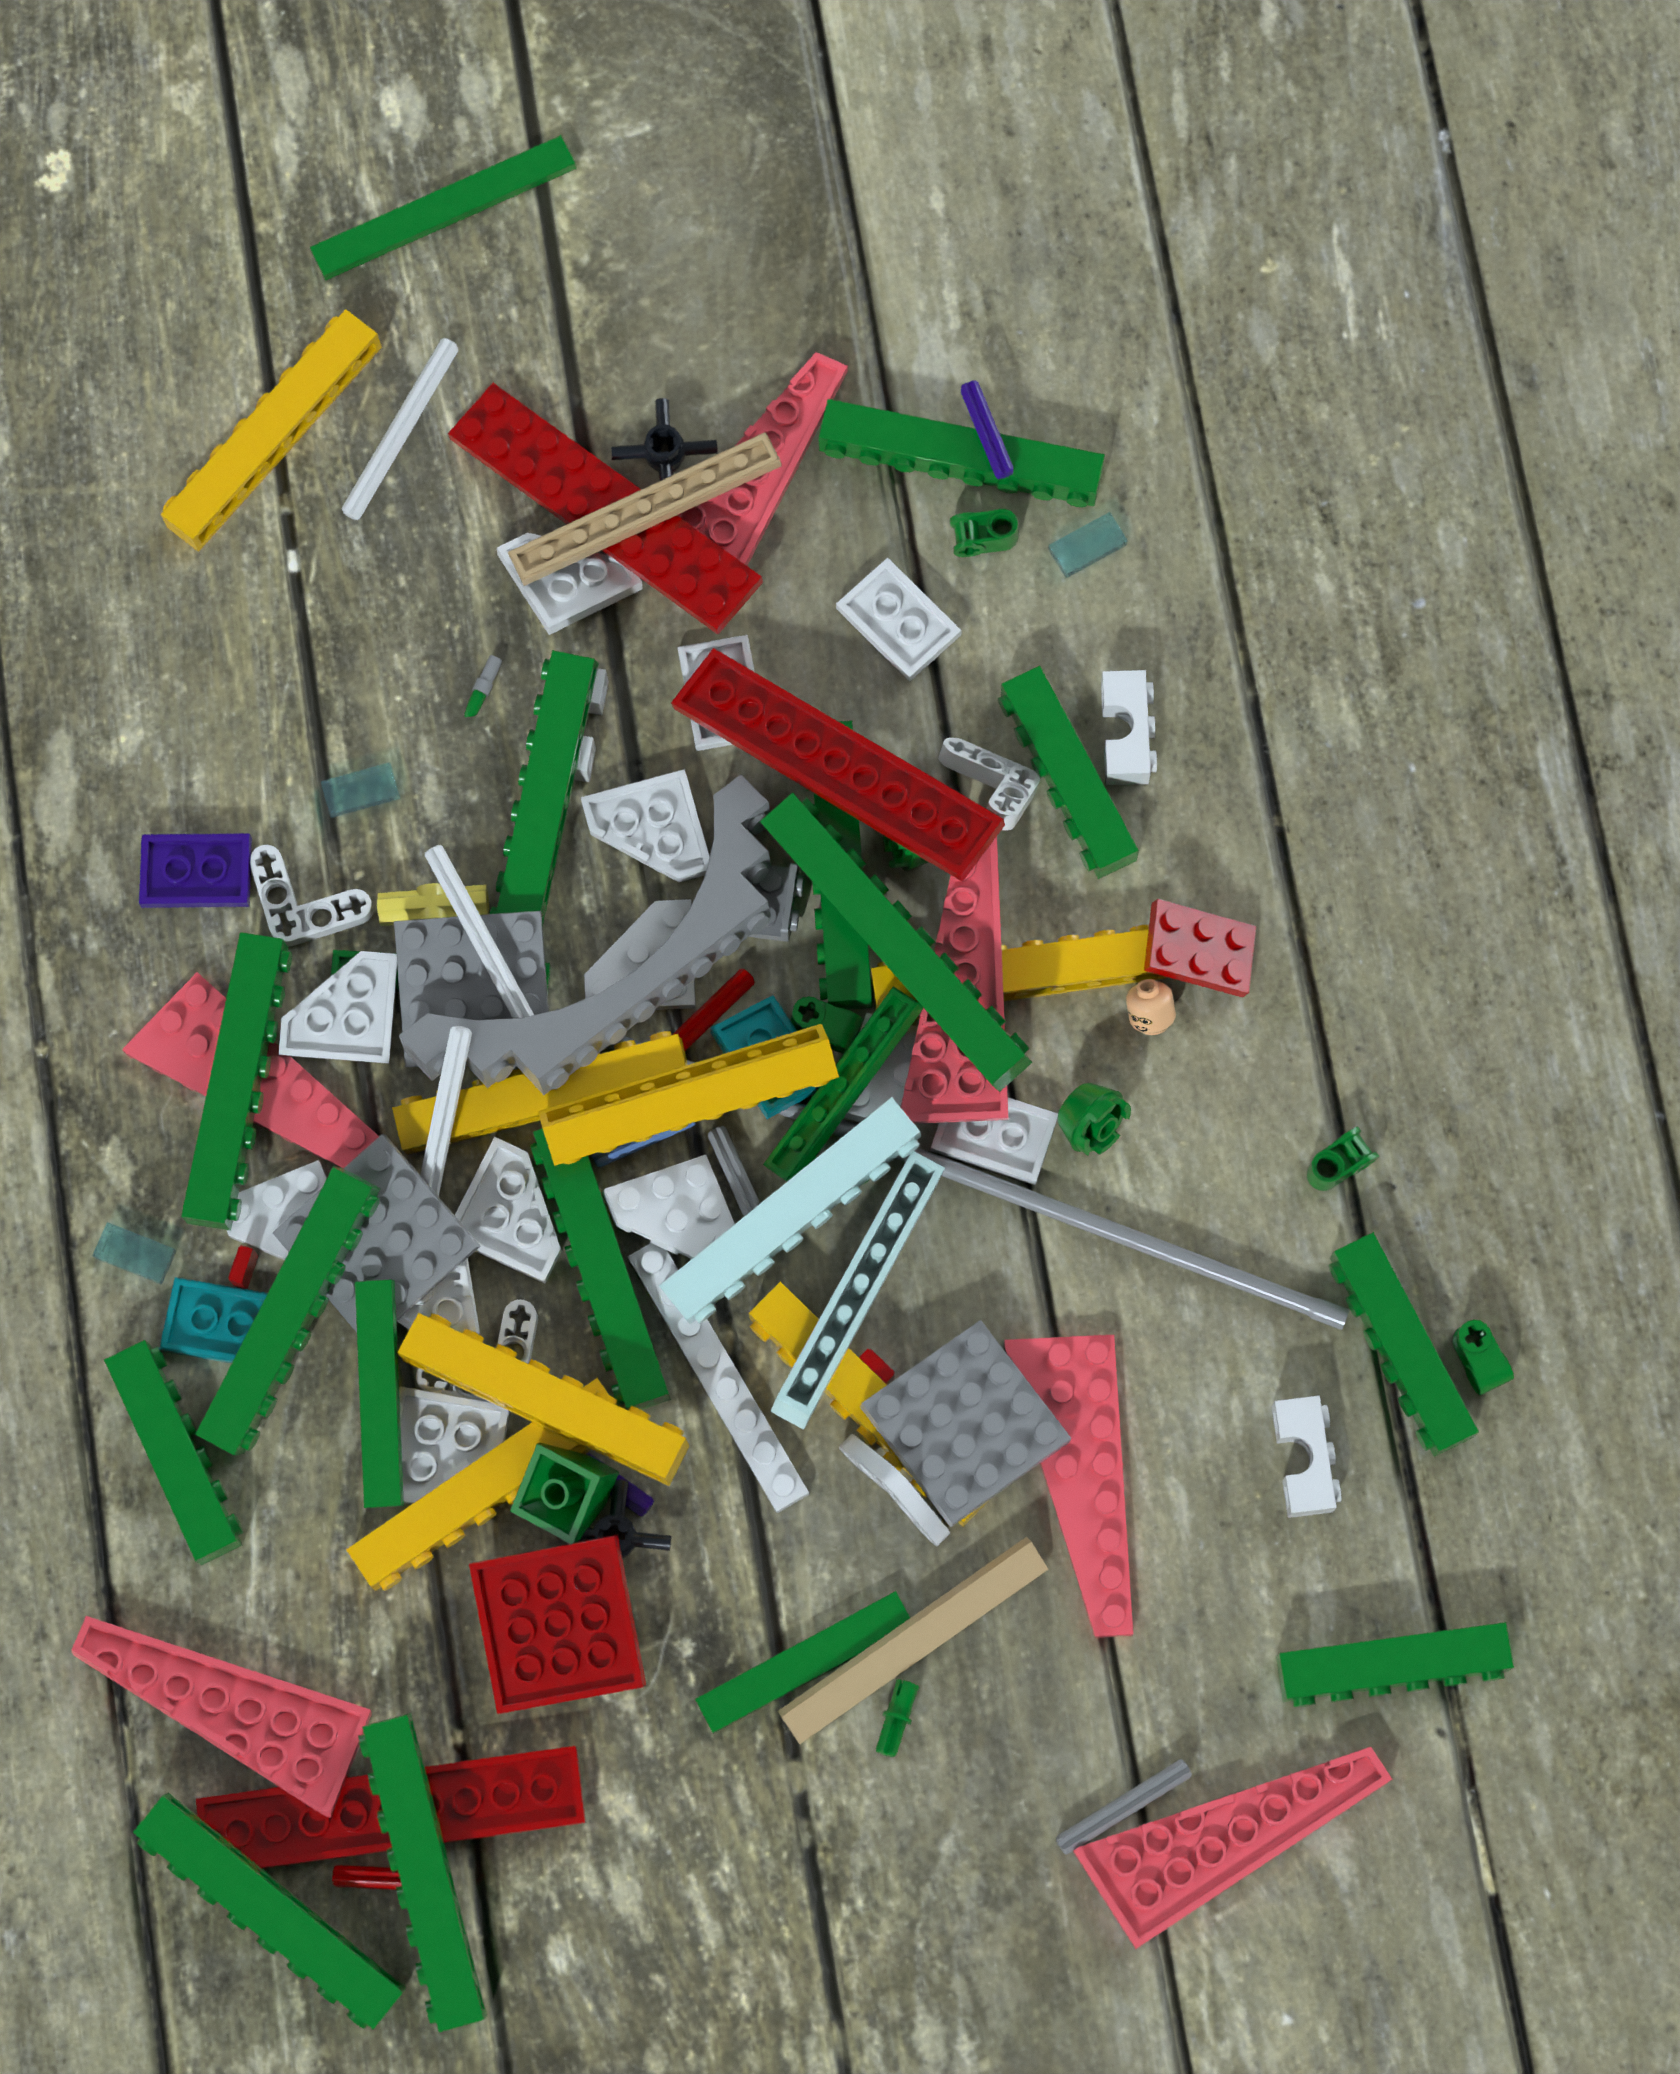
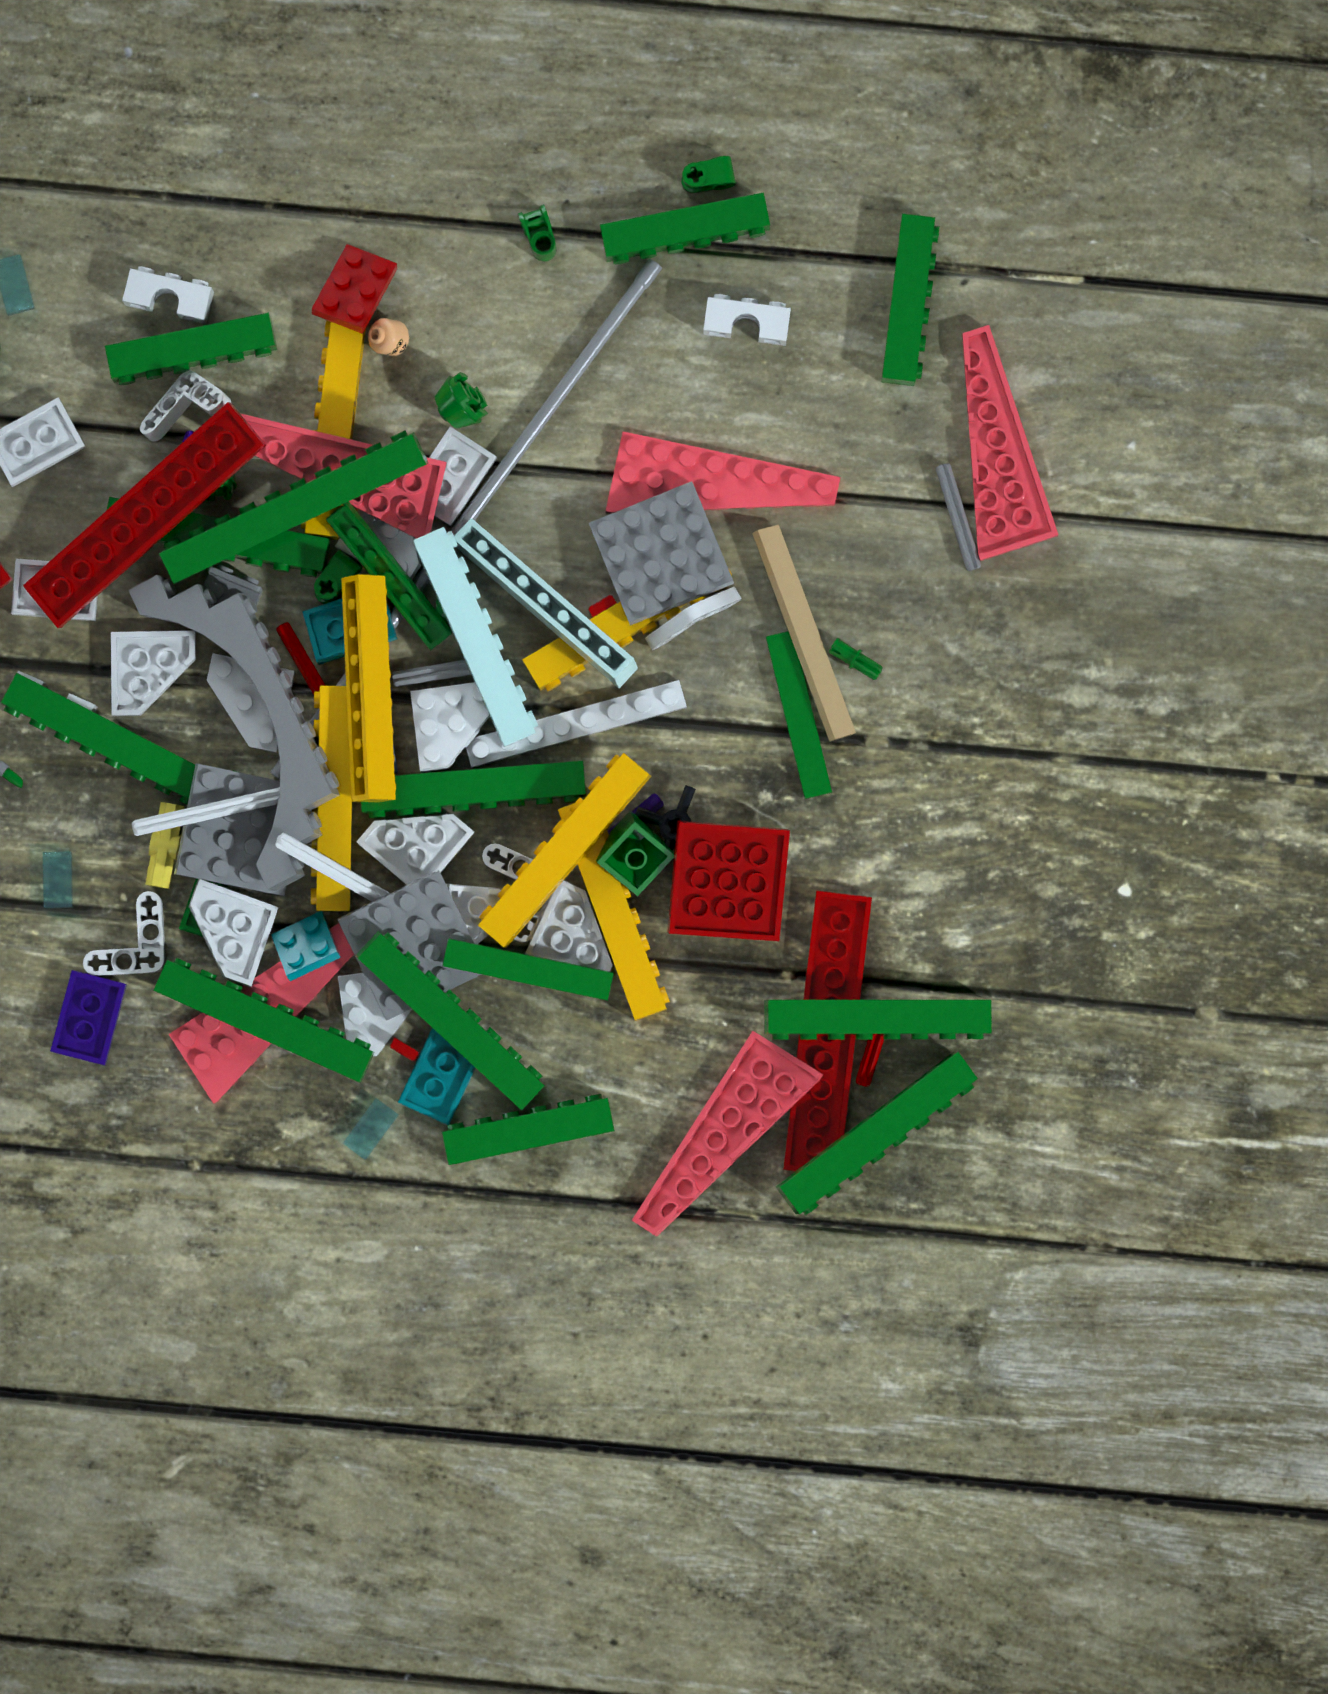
camera: 75 degrees left, 10 degrees up
none -> teal plate [271,911,341,981]

